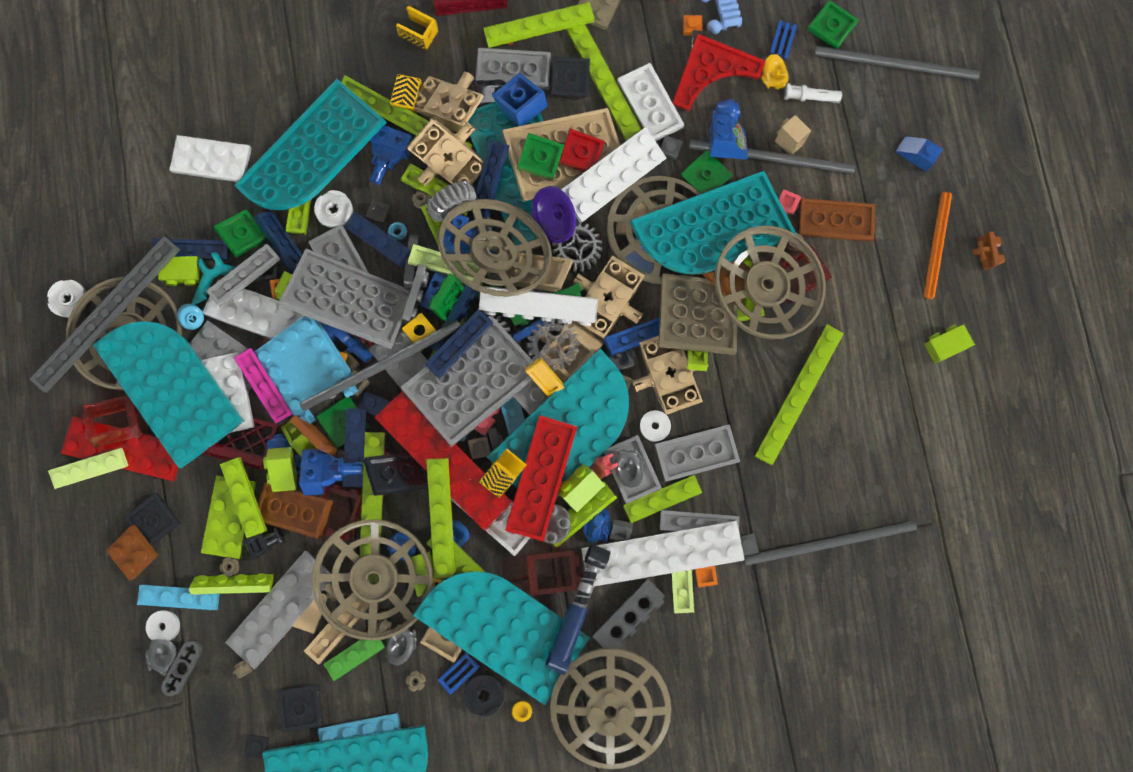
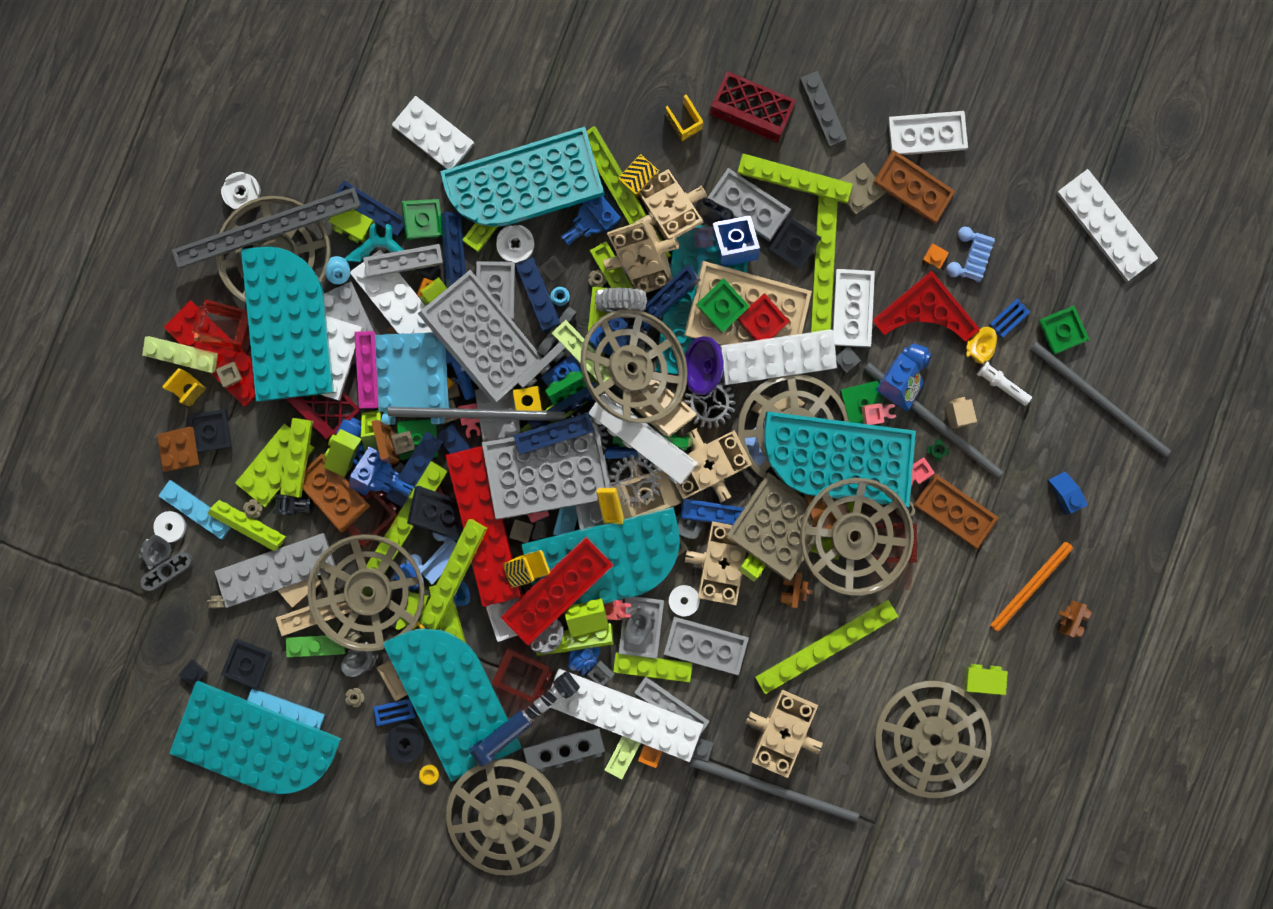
camera: 30 degrees right, 5 degrees up
none -> yellow piece [162,368,207,407]
none -> dark tan plate [216,362,243,388]
none -> dark tan plate [391,431,415,454]
none -> light blue gear [406,533,457,584]
none -> coral plate [458,403,481,438]
none -> plate [693,227,714,248]
none -> tan slope [746,690,823,778]
none -> dark orange hips [780,572,813,608]
none -> coral plate [861,403,896,425]
none -> dark tan dish [875,681,992,798]
none -> dark green plate [926,439,950,462]

